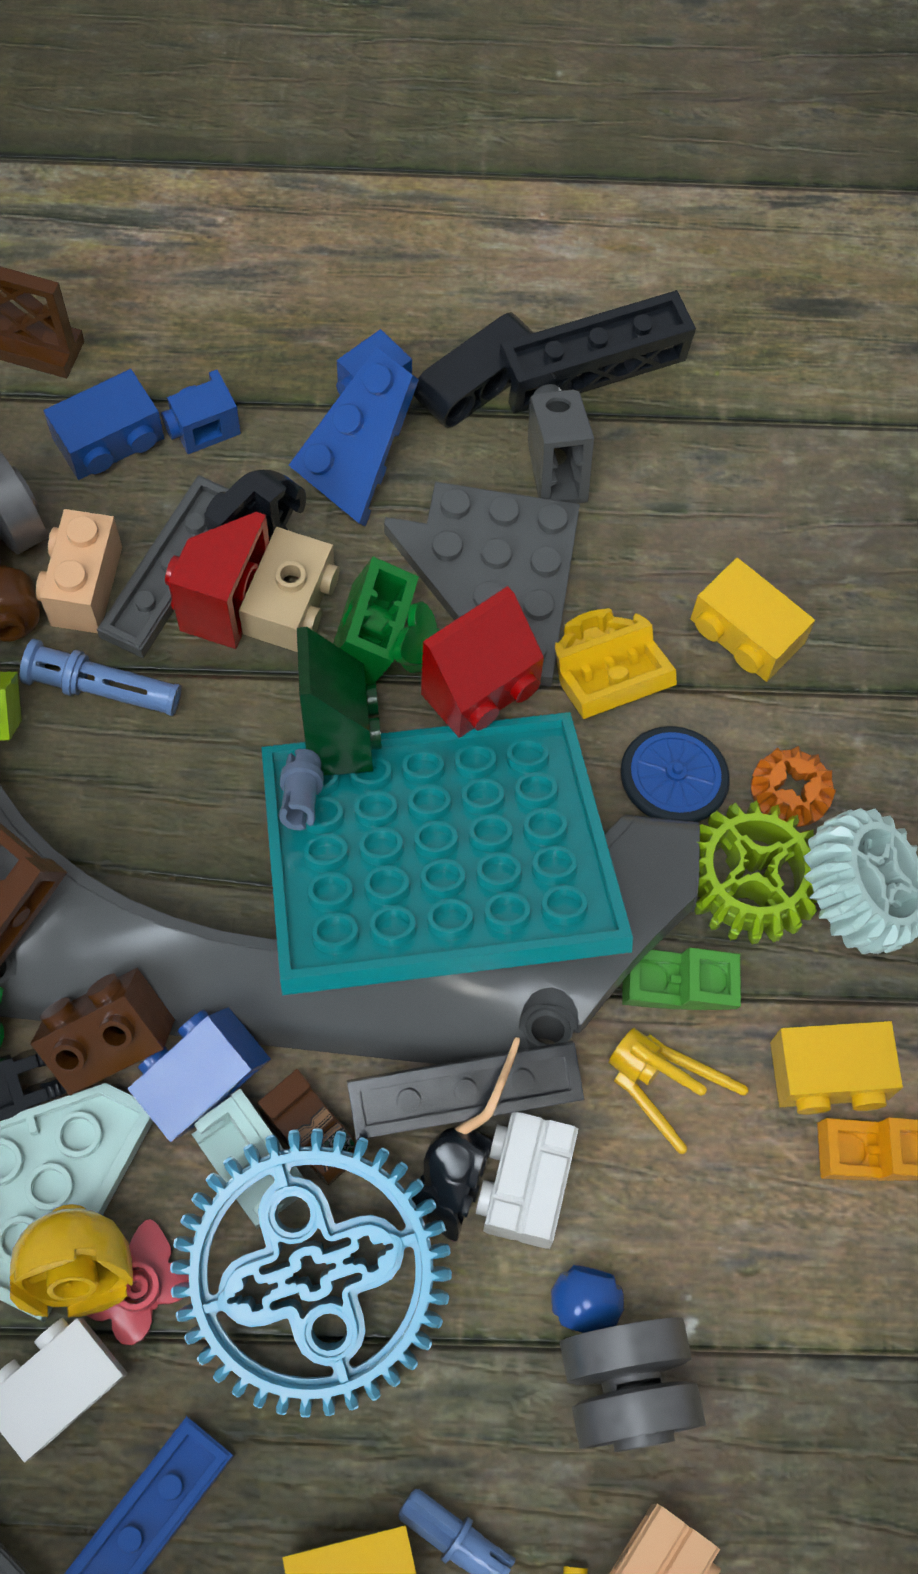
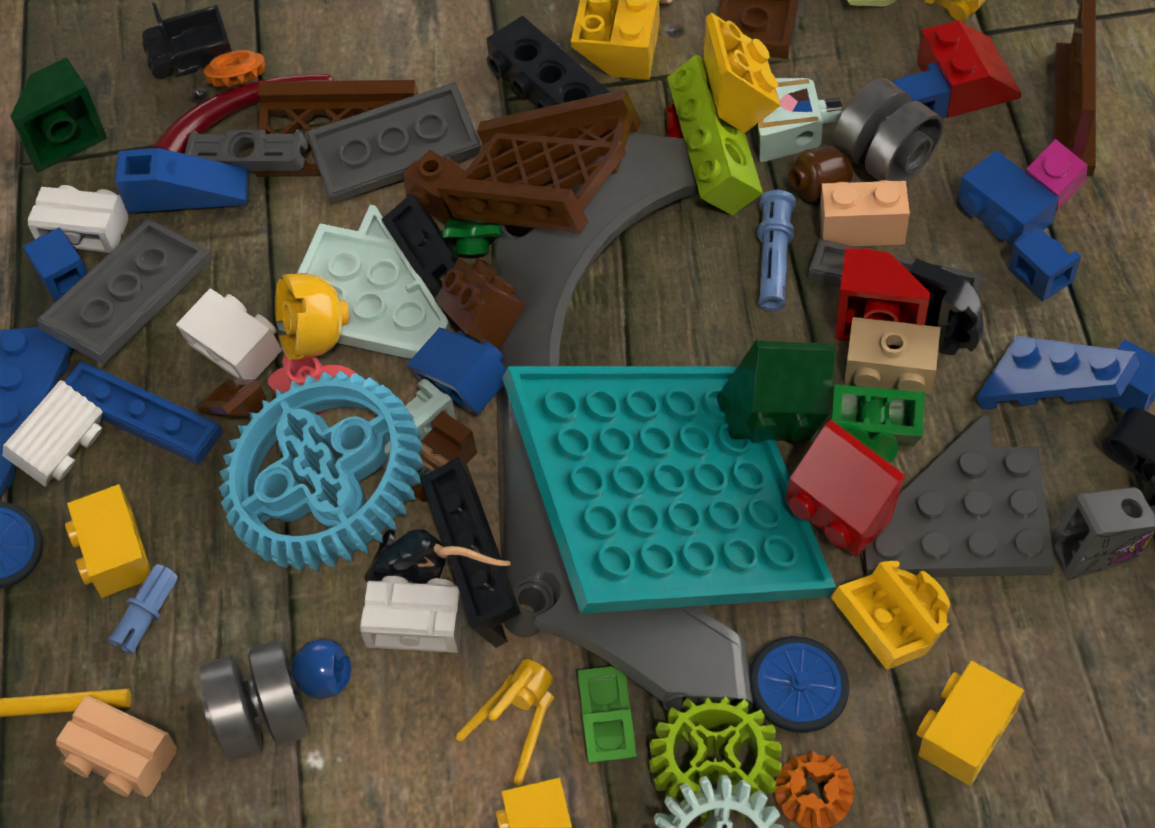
camera: 90 degrees right, 10 degrees down
sand blue pin [279,749,324,830] -> none
none -> reddish brown slope [195,379,265,417]
none -> dark pink brick [1026,139,1088,211]

